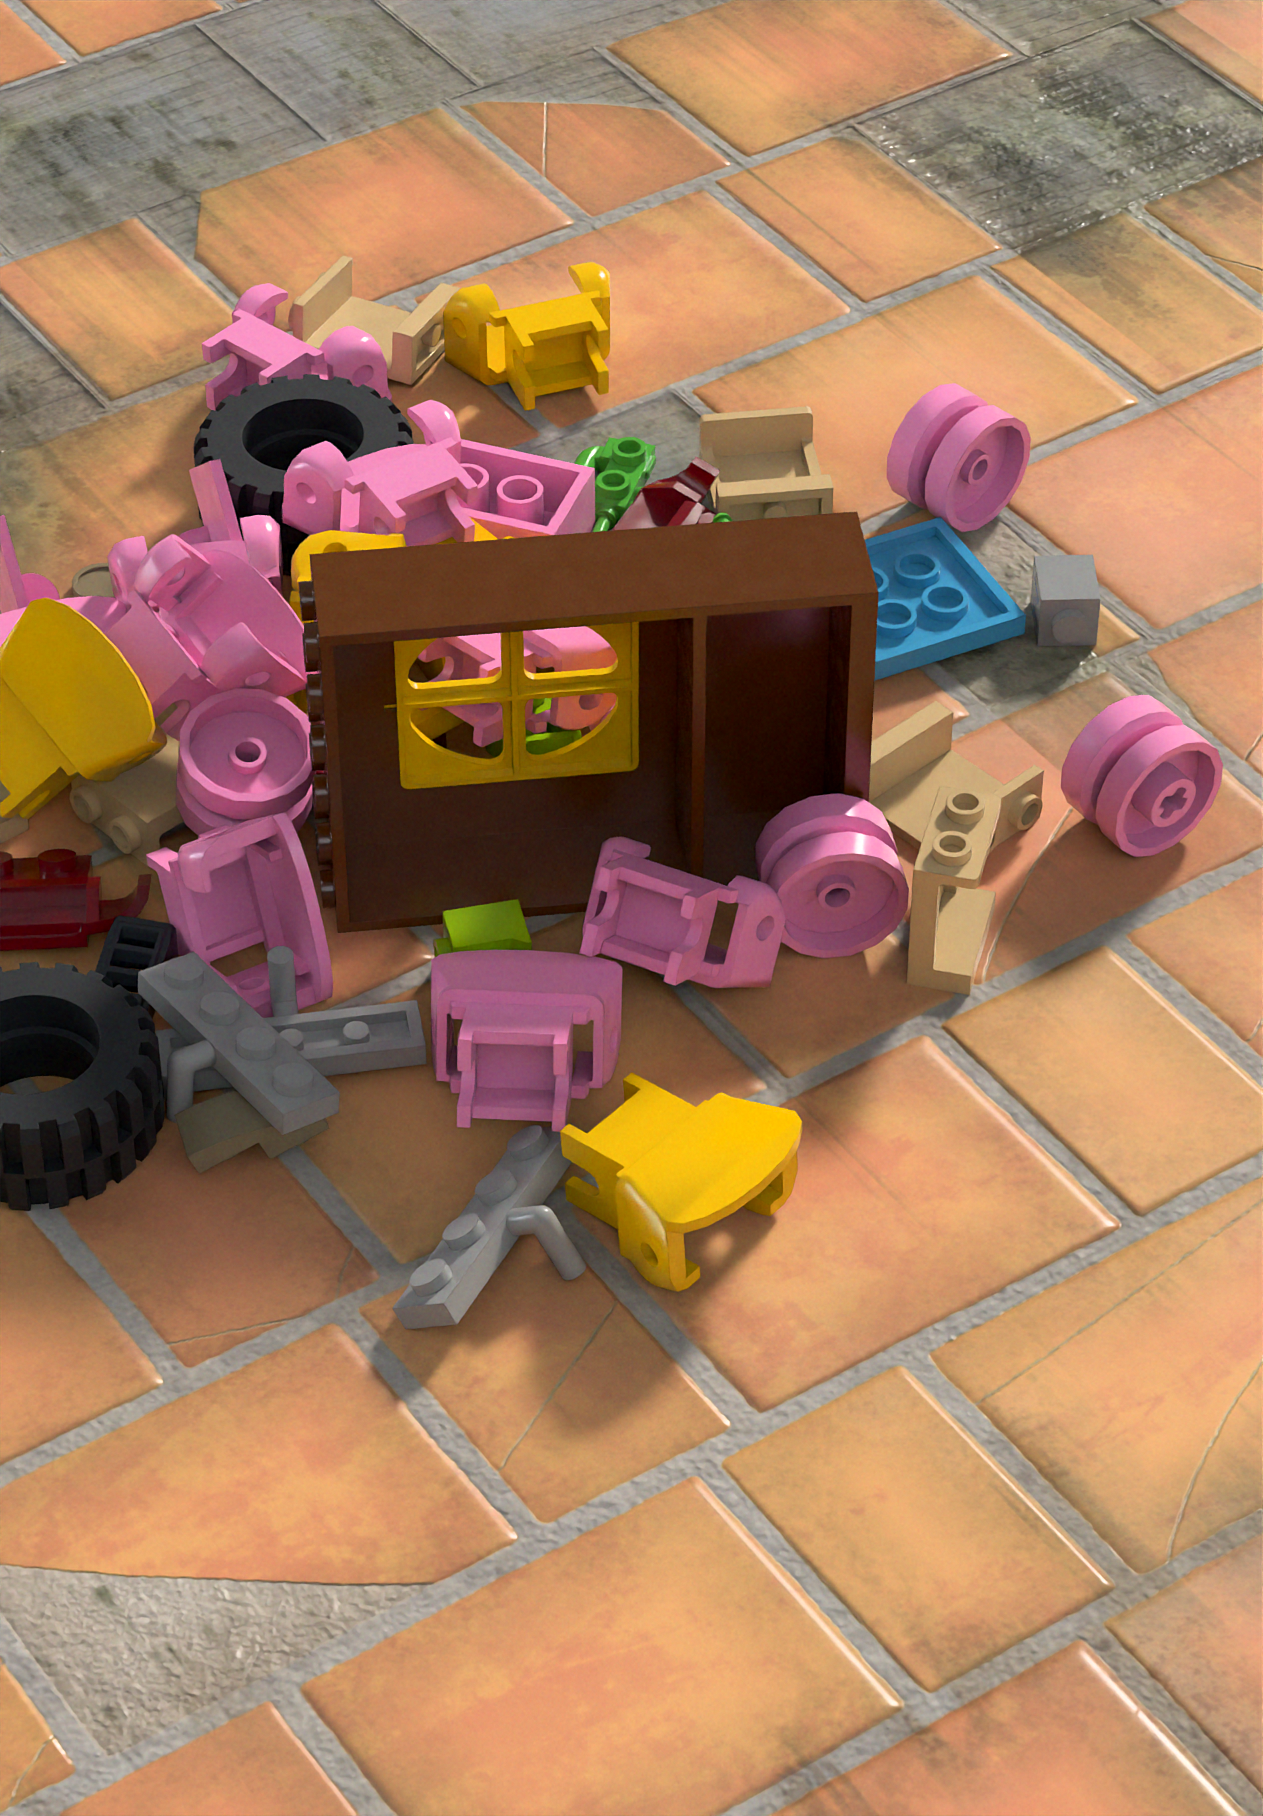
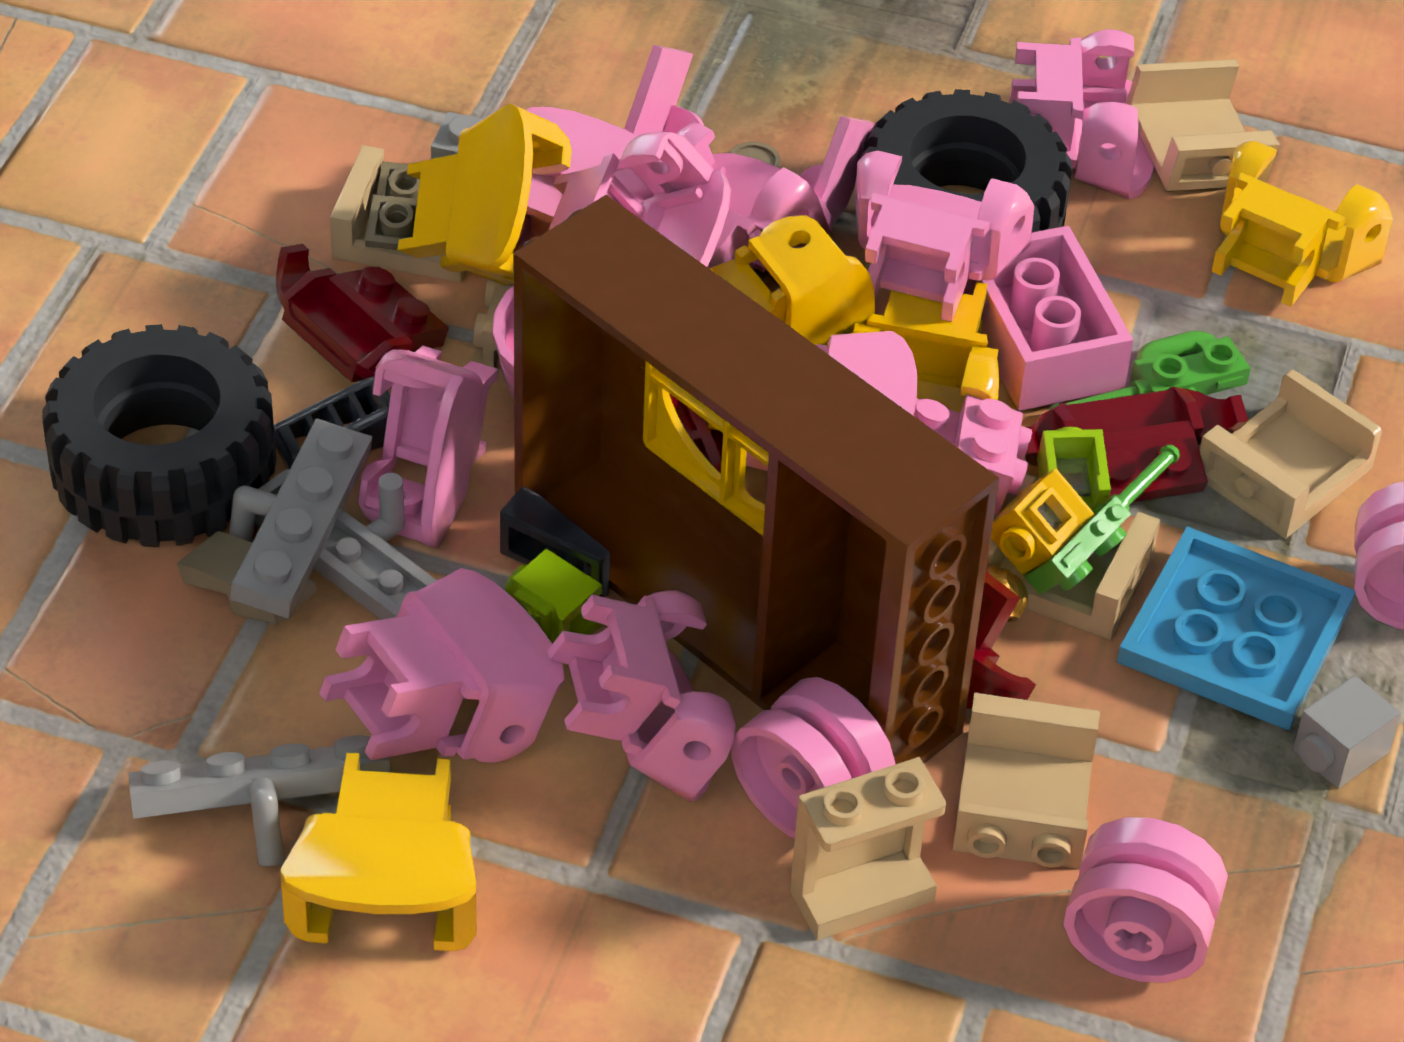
camera: 50 degrees right, 5 degrees up
none -> black slope [500,486,610,597]

